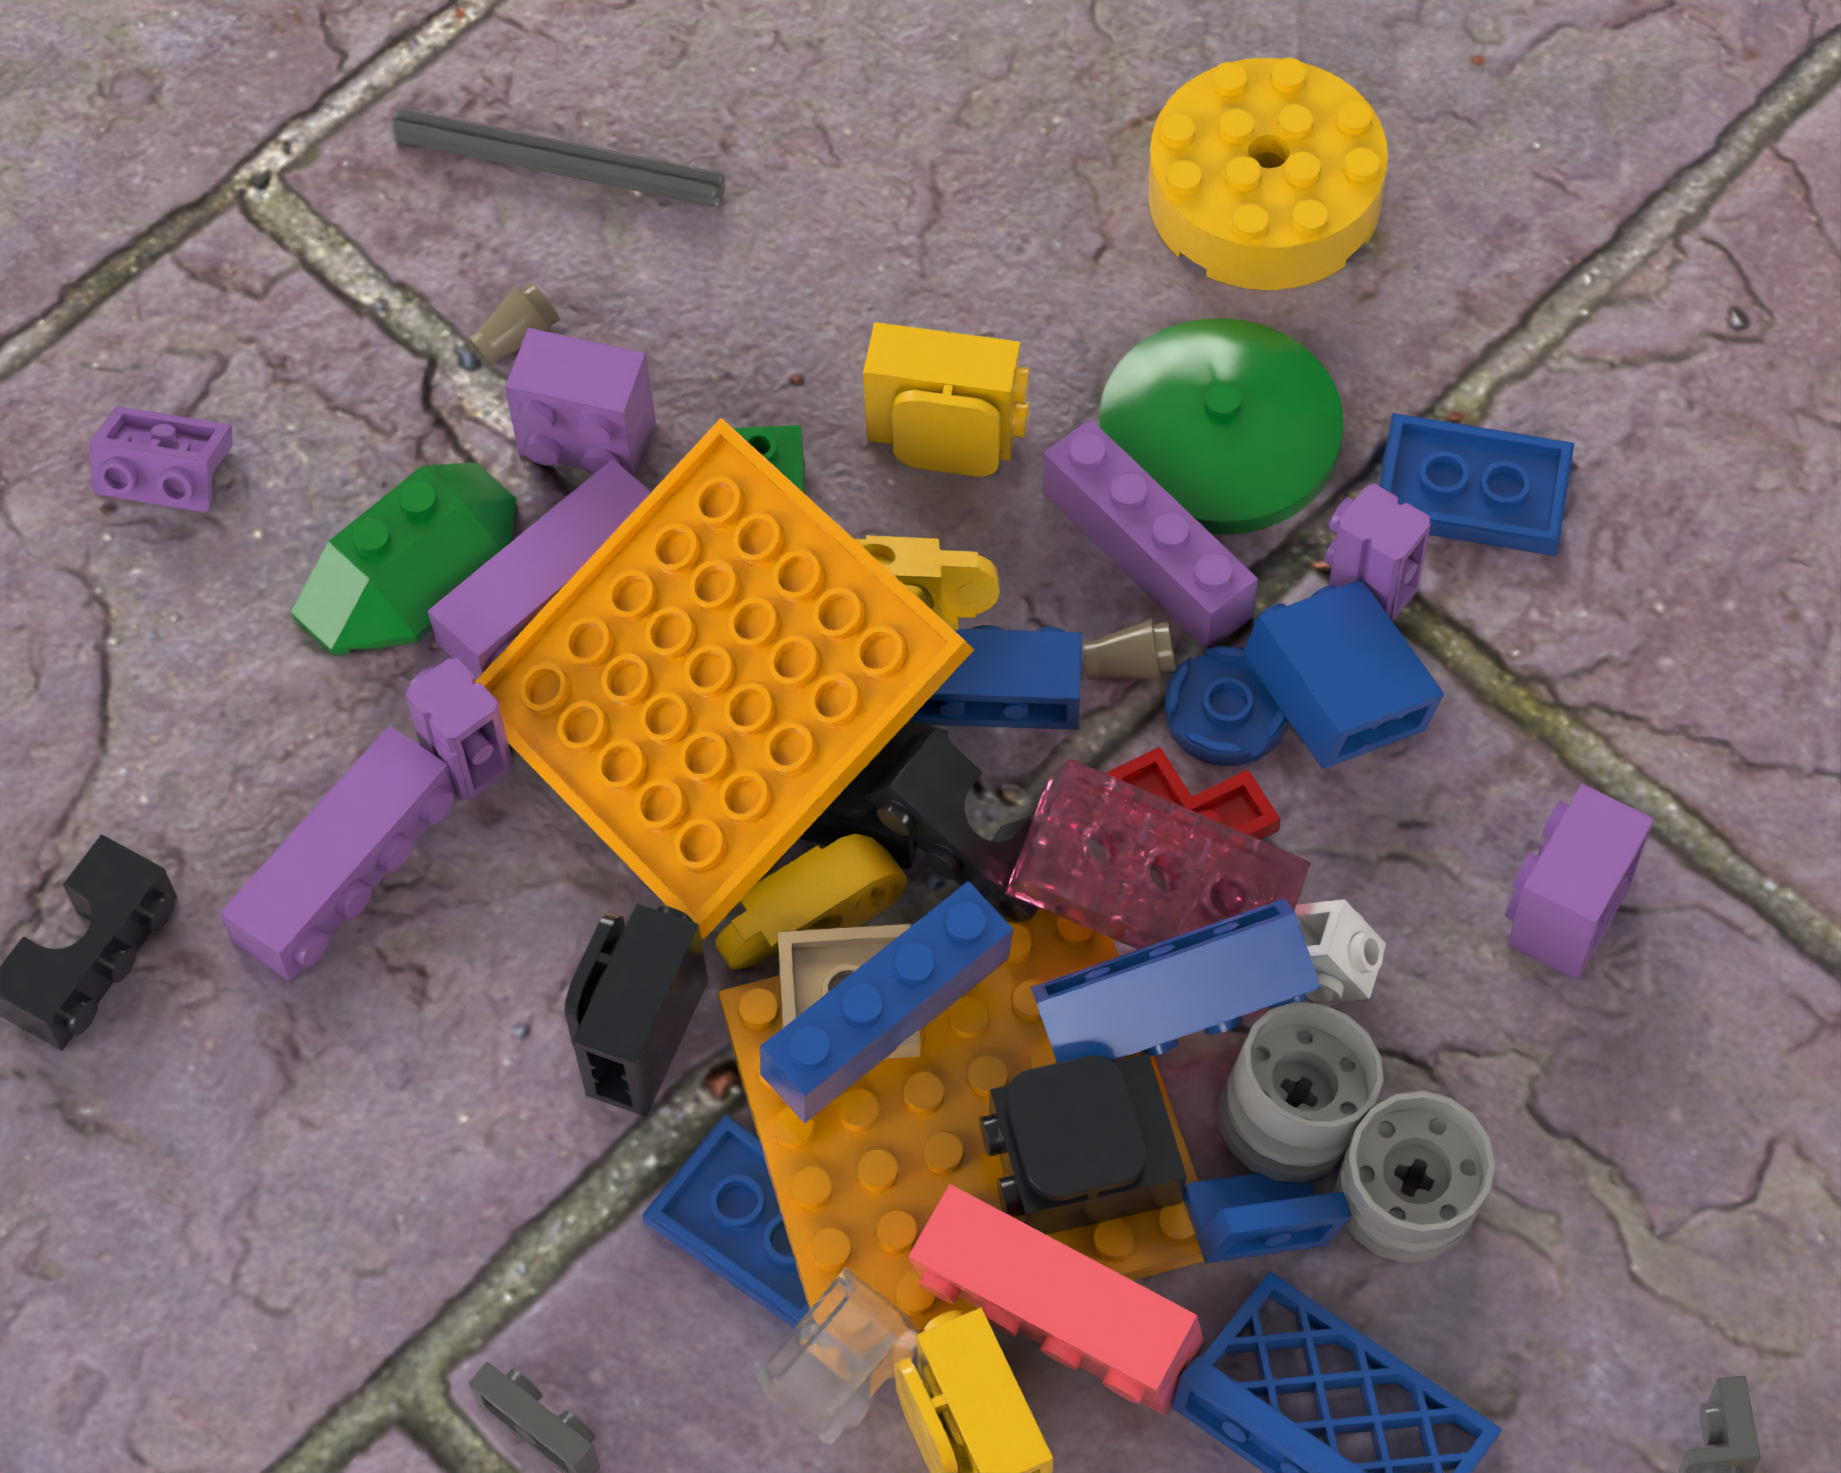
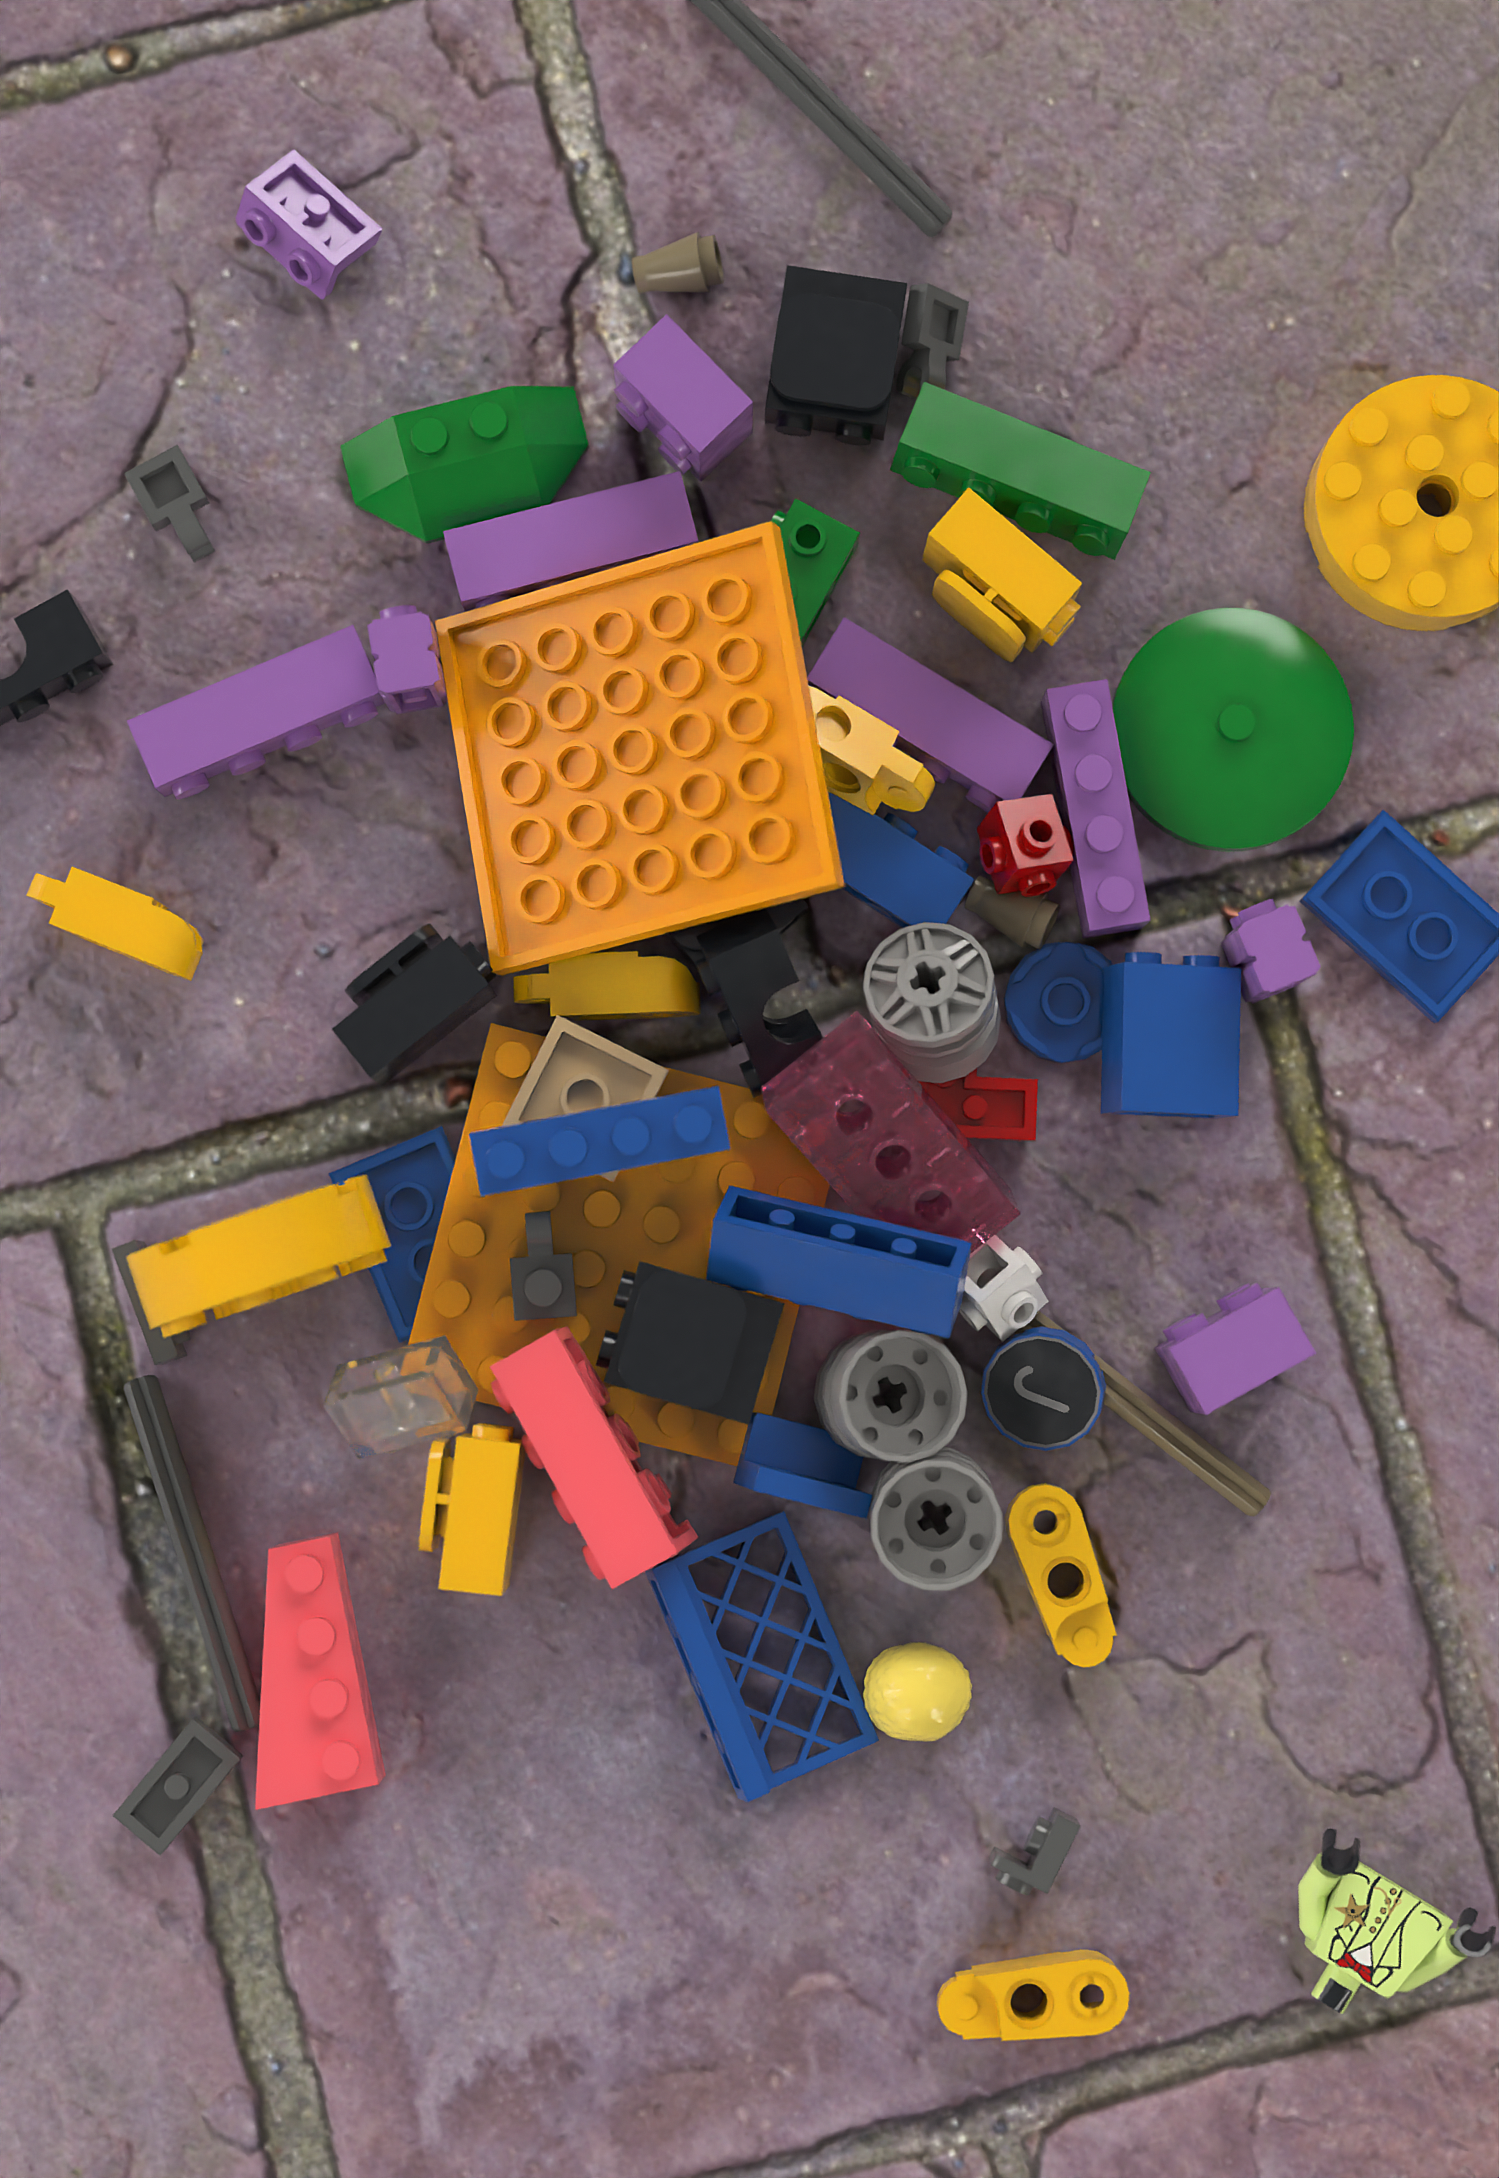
camera: 25 degrees right, 25 degrees up
none -> yellow piece [26,866,203,981]
none -> dark grey plate [124,445,215,563]
none -> yellow brick [126,1175,391,1338]
none -> dark grey plate [510,1211,577,1321]
none -> black brick [765,265,907,446]
none -> medium lavender brick [807,617,1054,813]
none -> light grey wheel [863,922,1001,1083]
none -> light yellow hair [863,1642,972,1742]
none -> green brick [890,382,1151,560]
none -> dark grey plate [896,283,969,399]
none -> red brick [976,794,1074,897]
none -> black tile [981,1326,1106,1451]
none -> yellow piece [1004,1484,1117,1668]
none -> dark tan axle [1015,1311,1271,1517]

